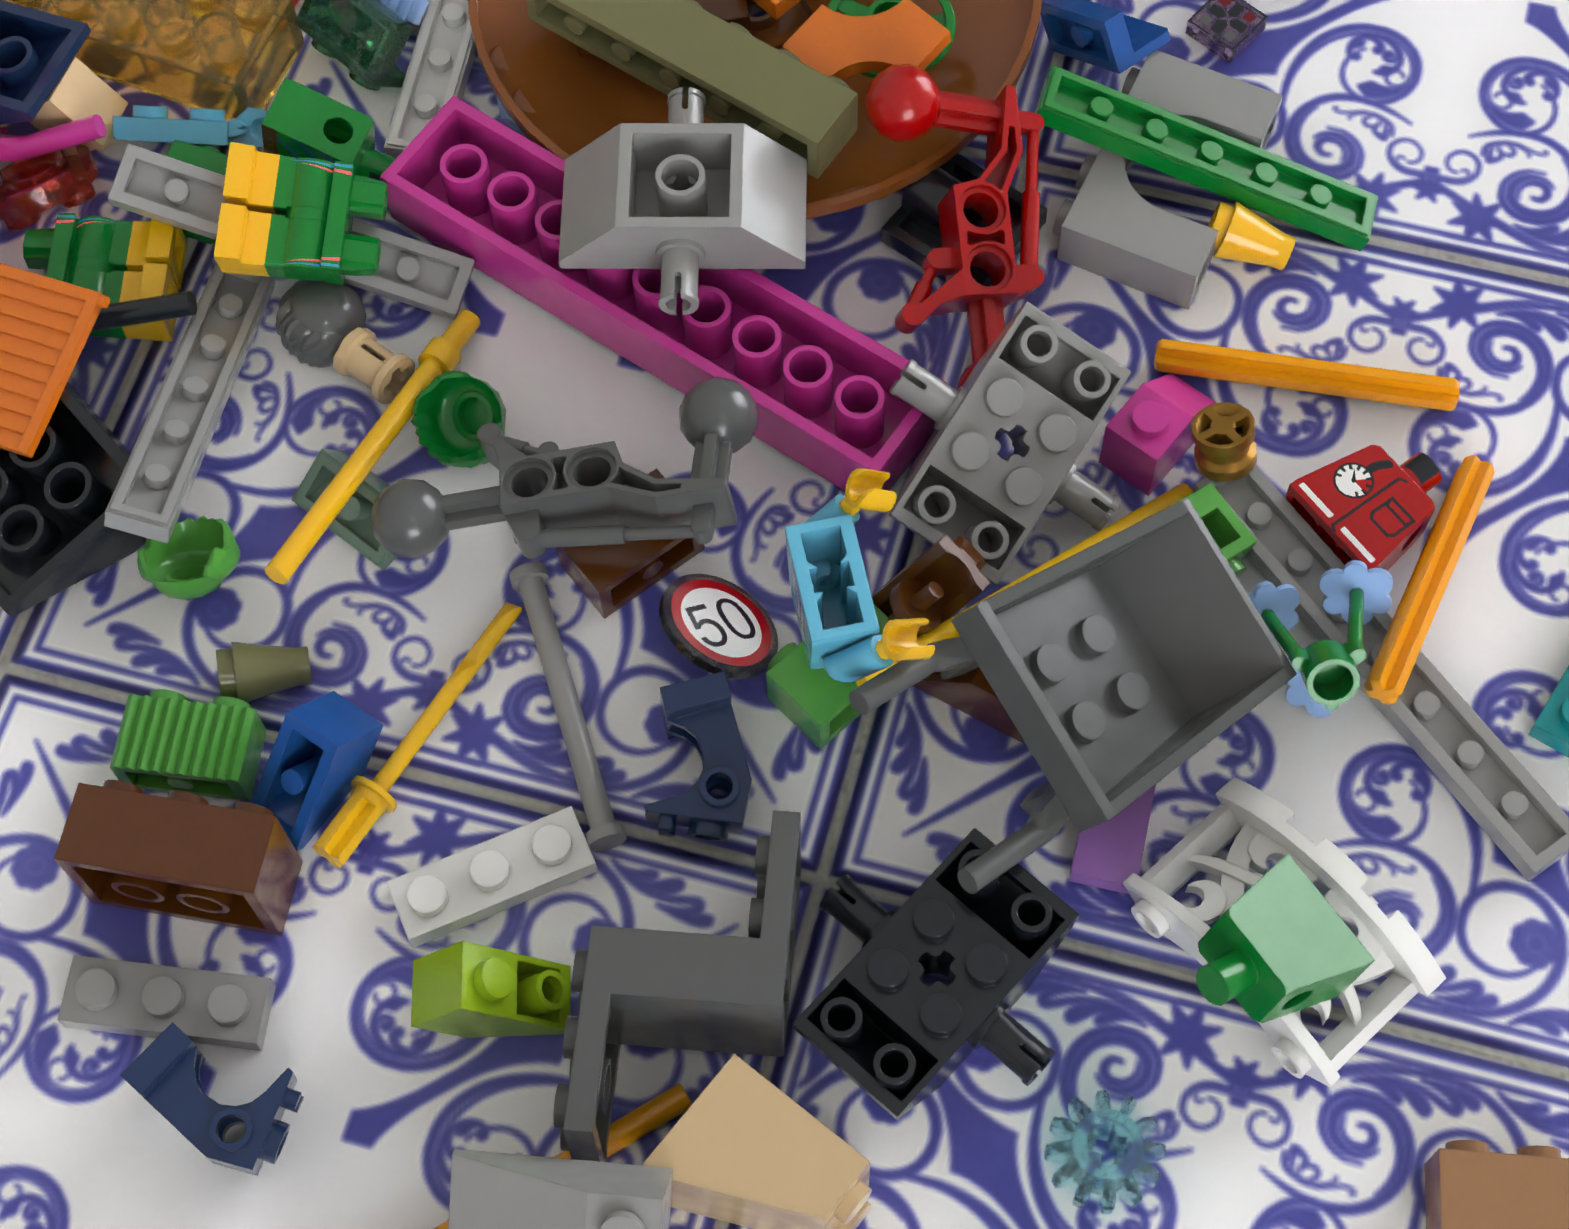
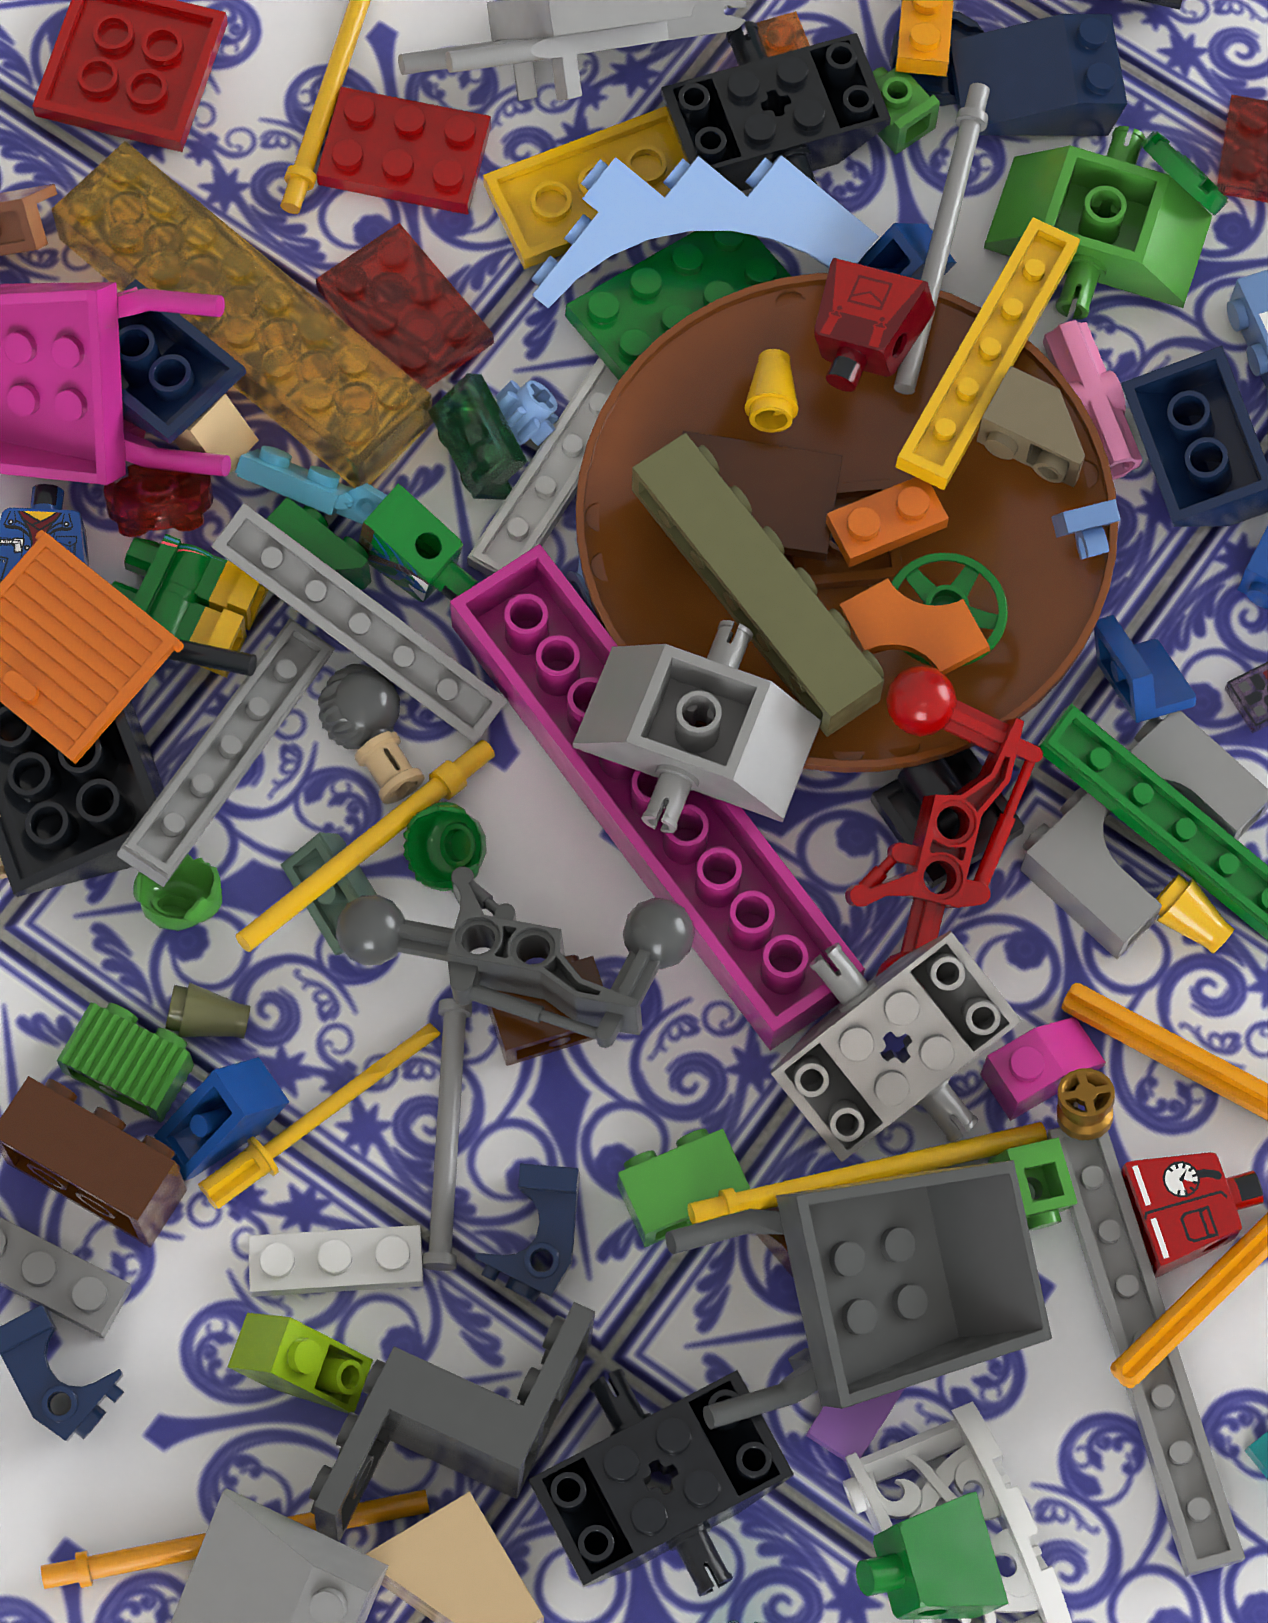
camera: 15 degrees right, 5 degrees up
green hips [214,142,389,285] -> none
piece [659,574,778,679] -> none
medium azure torso [785,468,935,683] -> none
reddish brown hips [872,534,990,637] -> none
plant [1248,560,1393,718] -> none

